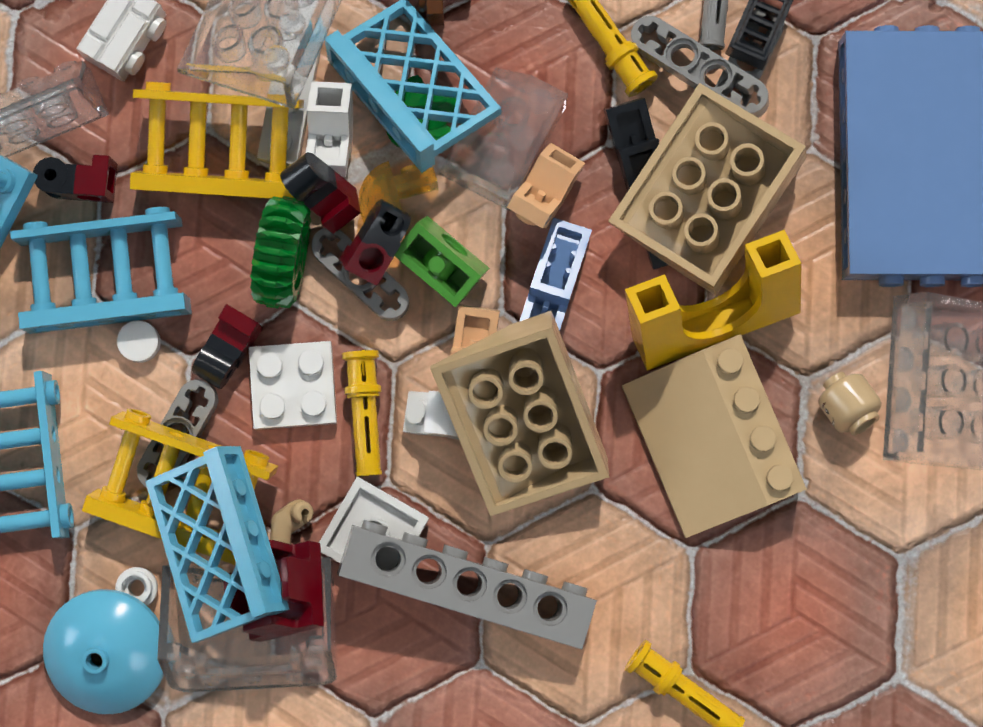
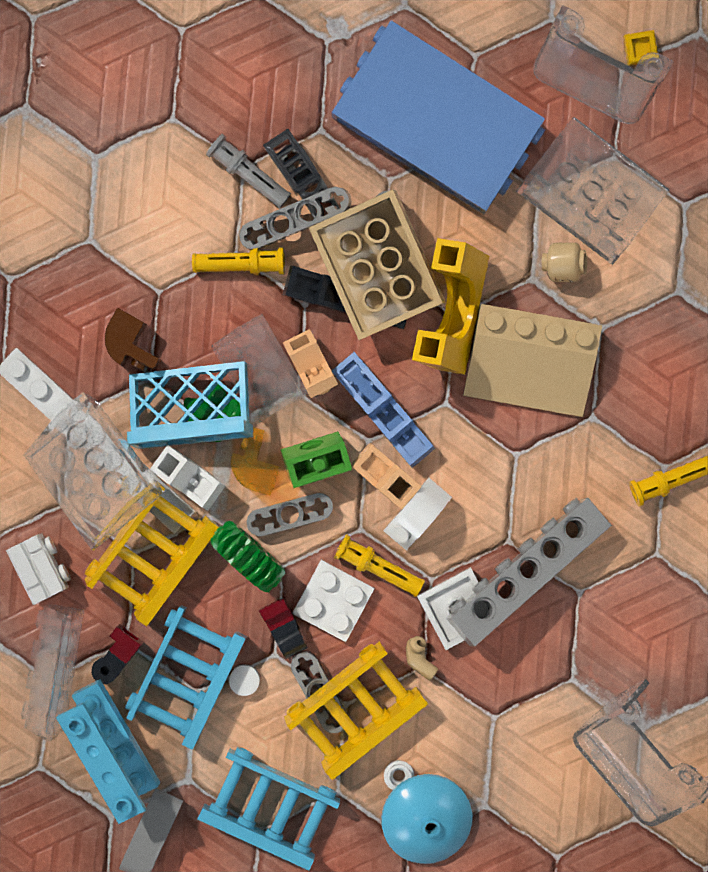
camera: 60 degrees left, 5 degrees up
medium azure fence [145,446,290,643] -> none
clear windscreen [157,556,337,692] -> none
dark red panel [224,540,324,642] -> none
leg [280,152,361,234] -> none
leg [339,199,411,286] -> none
tan slope [430,310,609,516] -> none

